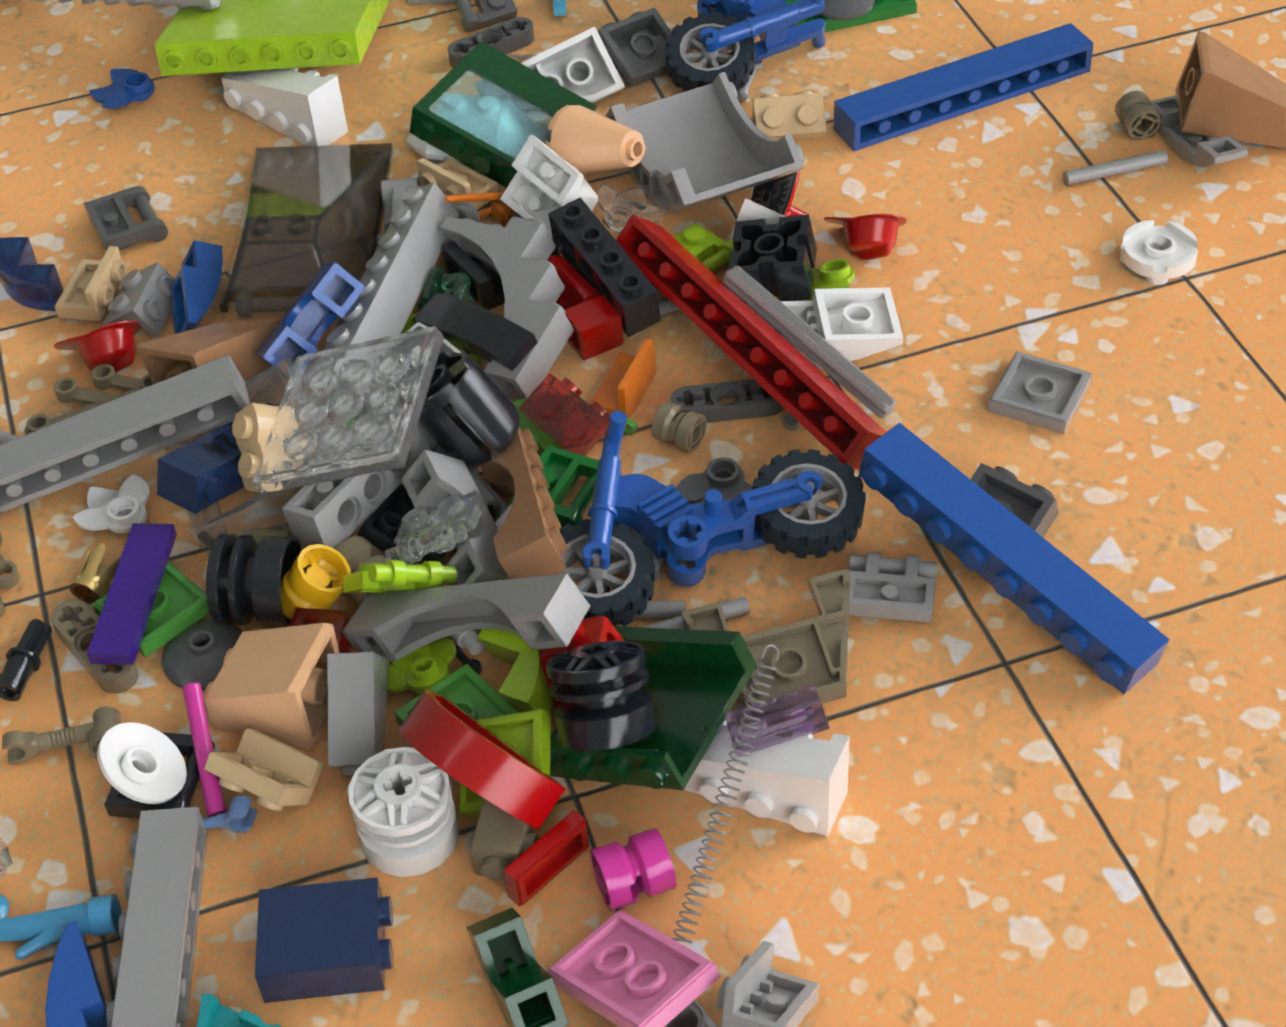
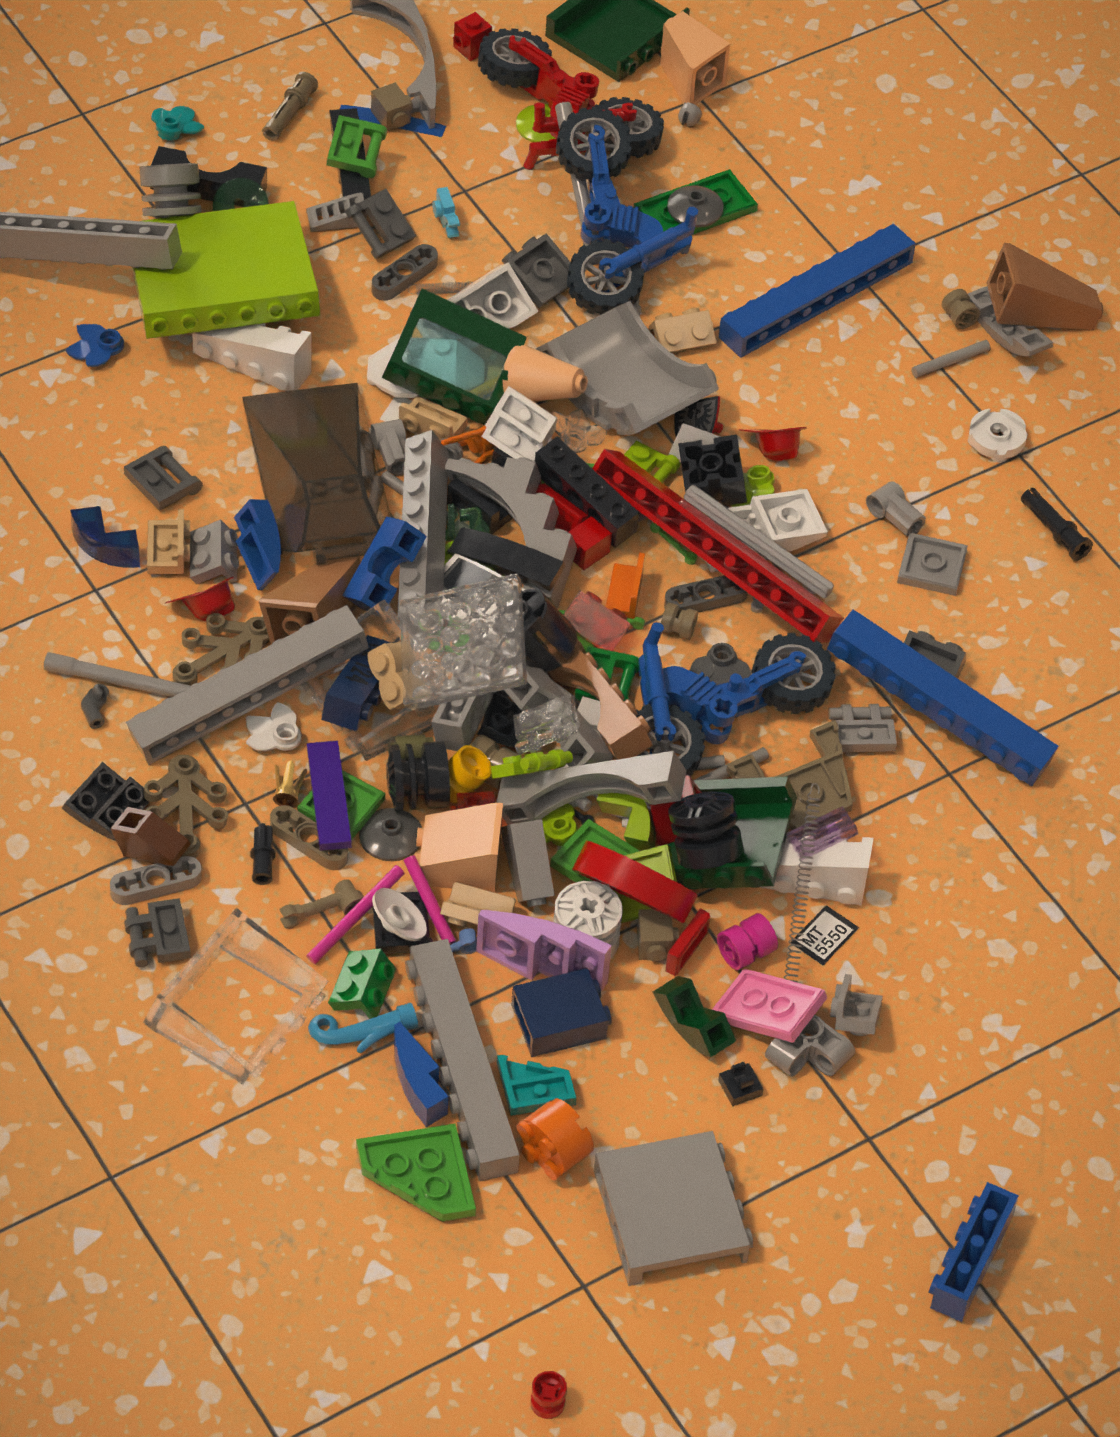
camera: 20 degrees left, 5 degrees up
none -> dark pink bar [306,865,405,964]
none -> green bracket [328,949,396,1019]
none -> lavender slope [476,910,612,991]
none -> bright green hinge [650,522,697,565]
none -> sticker [790,905,859,965]
none -> light grey piece [866,481,926,536]
none -> black pin [1021,488,1093,561]

